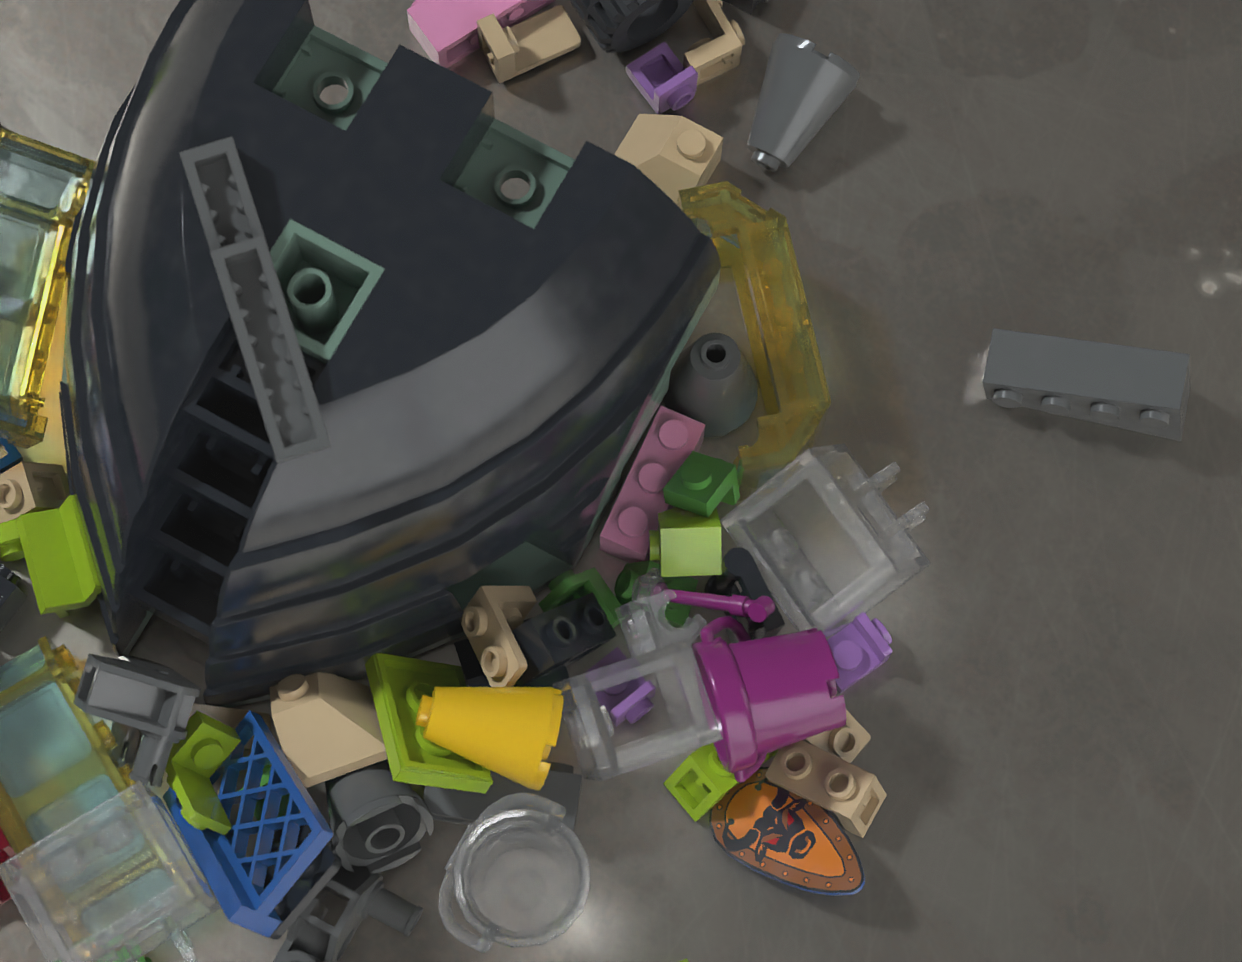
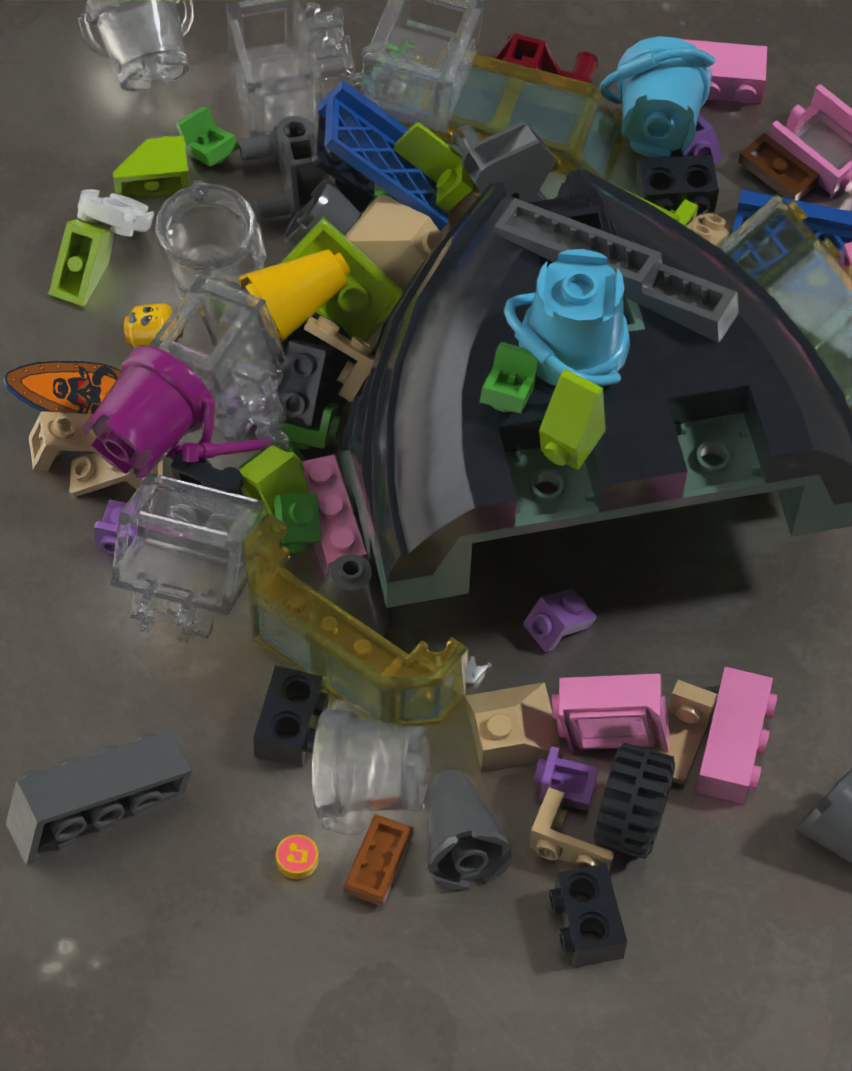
camera: 140 degrees right, 15 degrees down
none -> yellow head [124,303,184,352]
none -> black brick [253,665,329,767]
none -> tile [276,834,319,879]
none -> clear piece [312,699,430,835]
none -> dark orange plate [343,814,414,907]
none -> bright green bracket [480,342,539,414]
none -> medium azure piece [504,249,630,387]
none -> lime slope [539,369,606,470]
none -> bright pink window [552,673,669,753]

